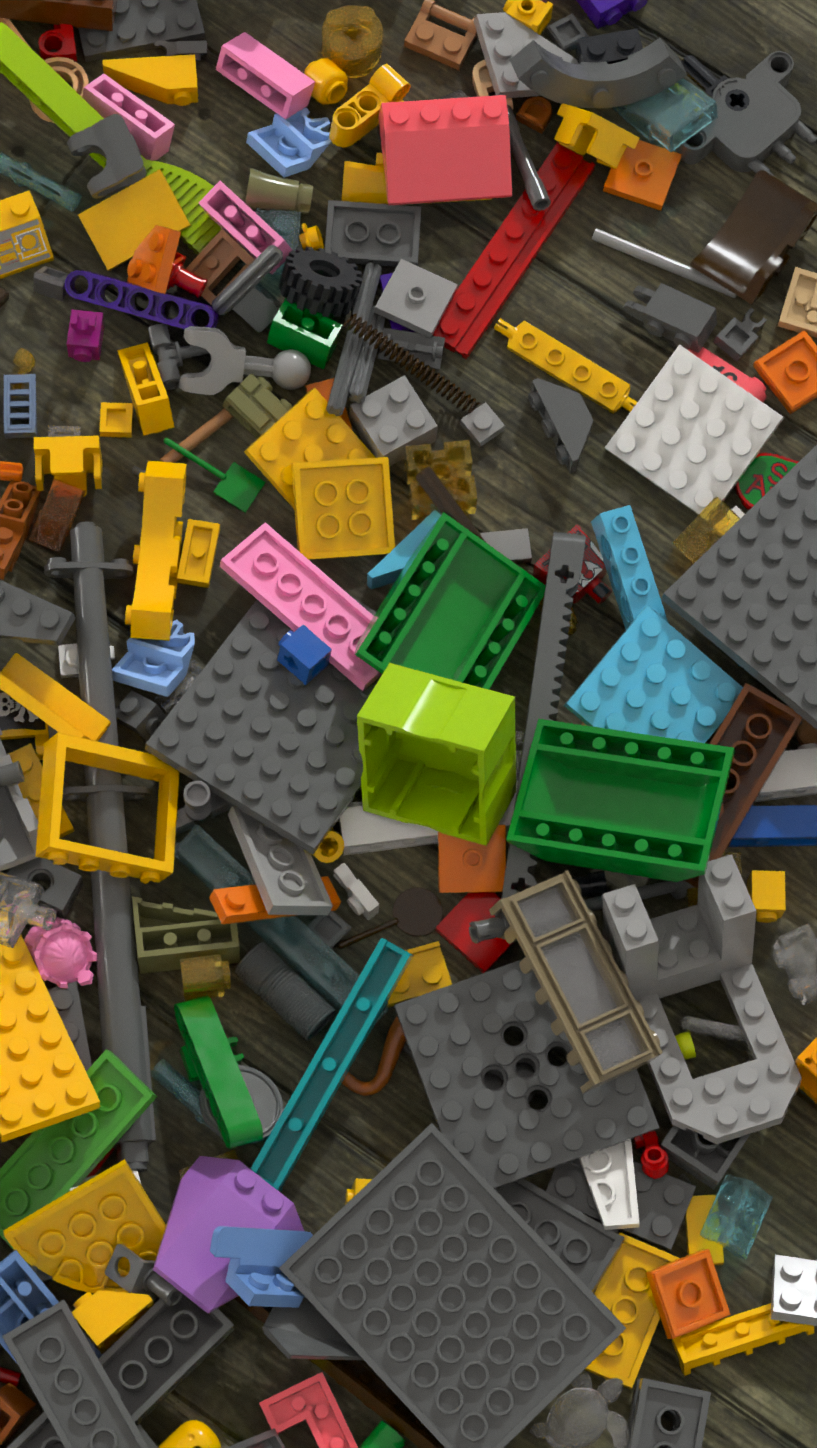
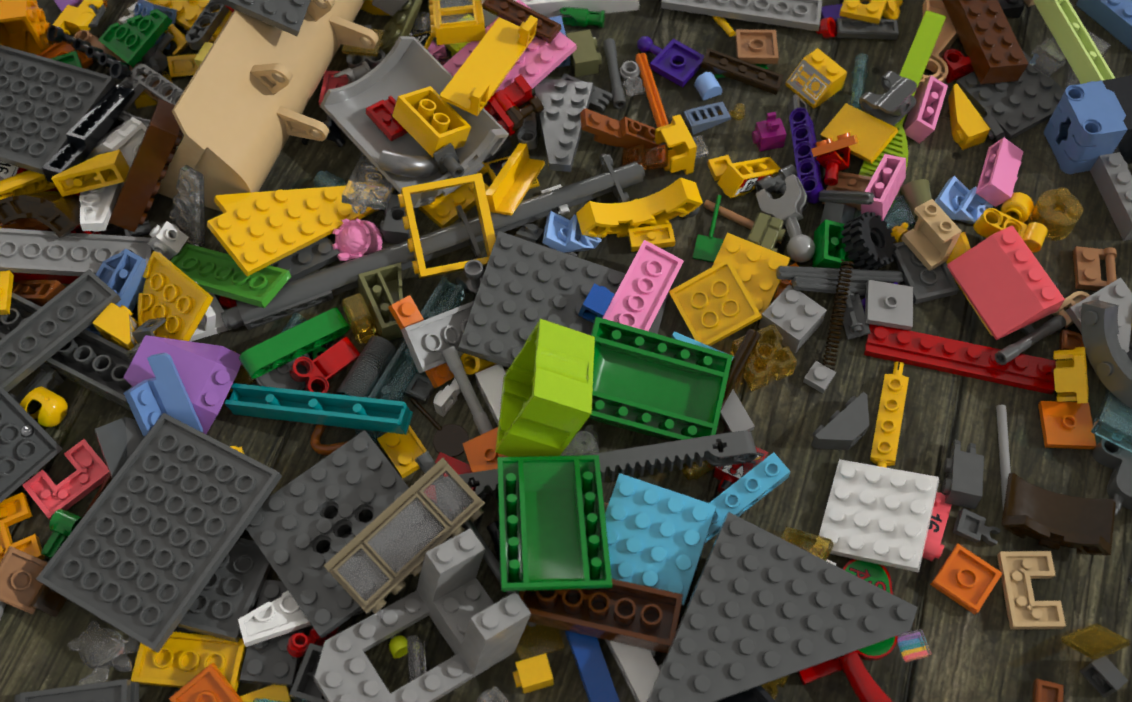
camera: 80 degrees right, 10 degrees down
none -> red piece [290,337,361,393]
none -> light grey piece [442,346,493,435]
none -> tan panel [901,199,962,271]

